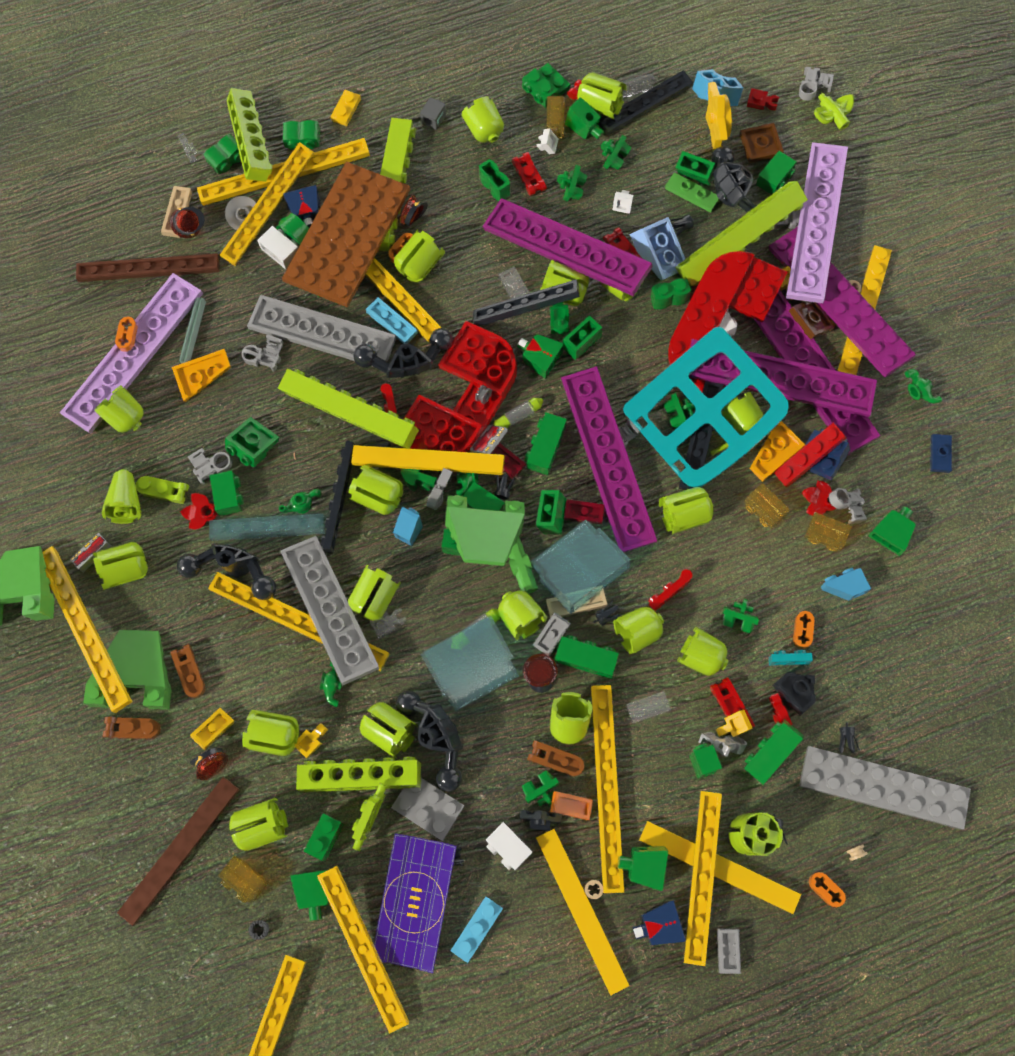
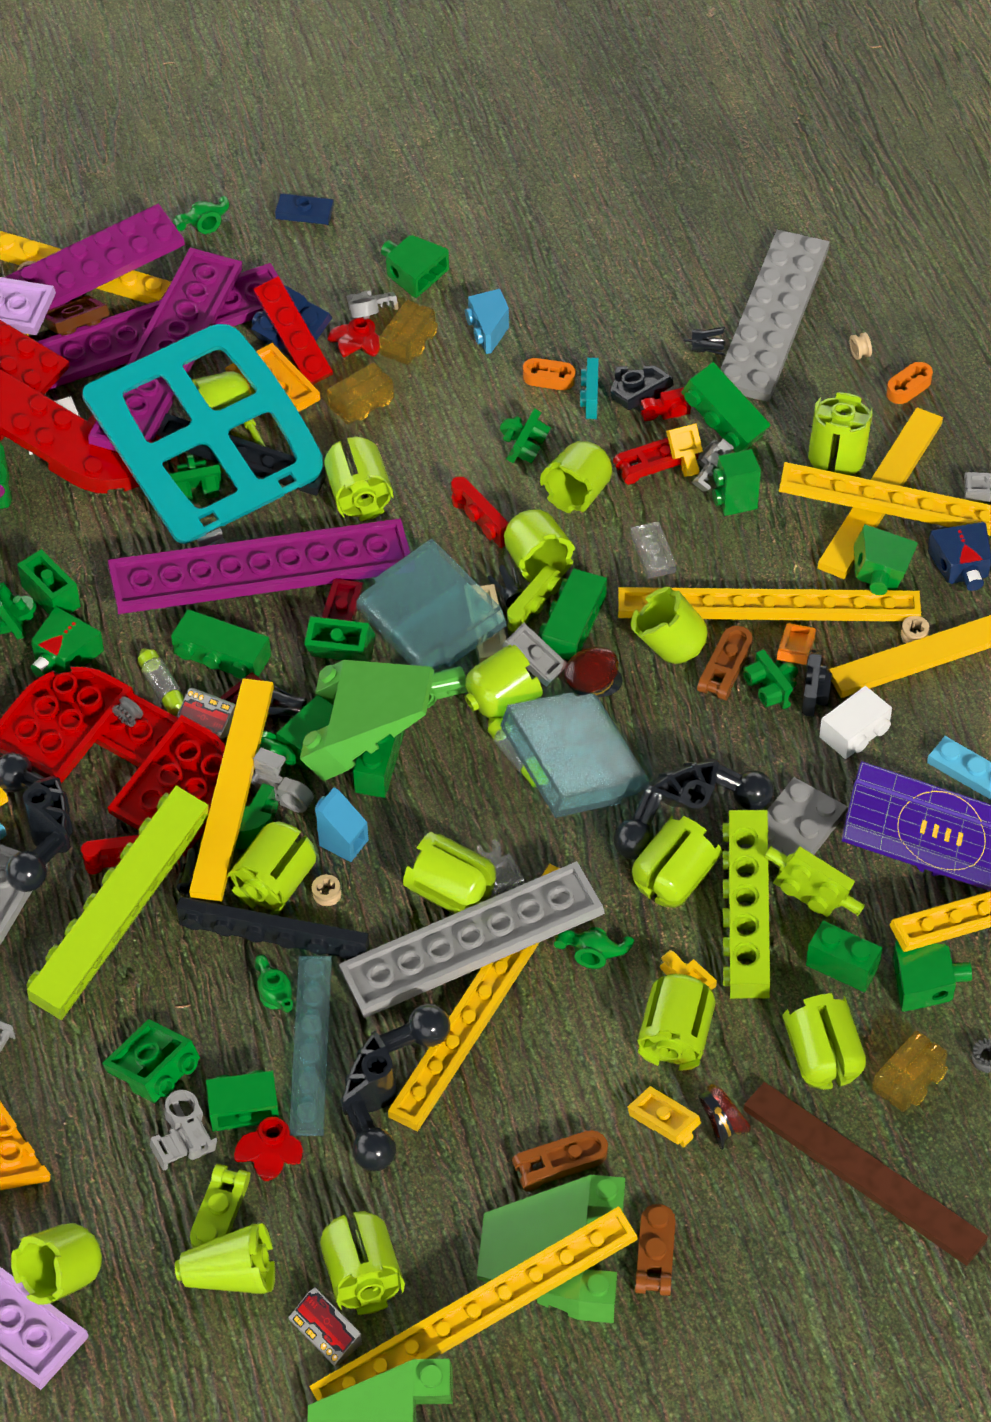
camera: 90 degrees left, 20 degrees down
none -> tan bush [311,874,342,906]
none -> lime plate [507,565,562,636]

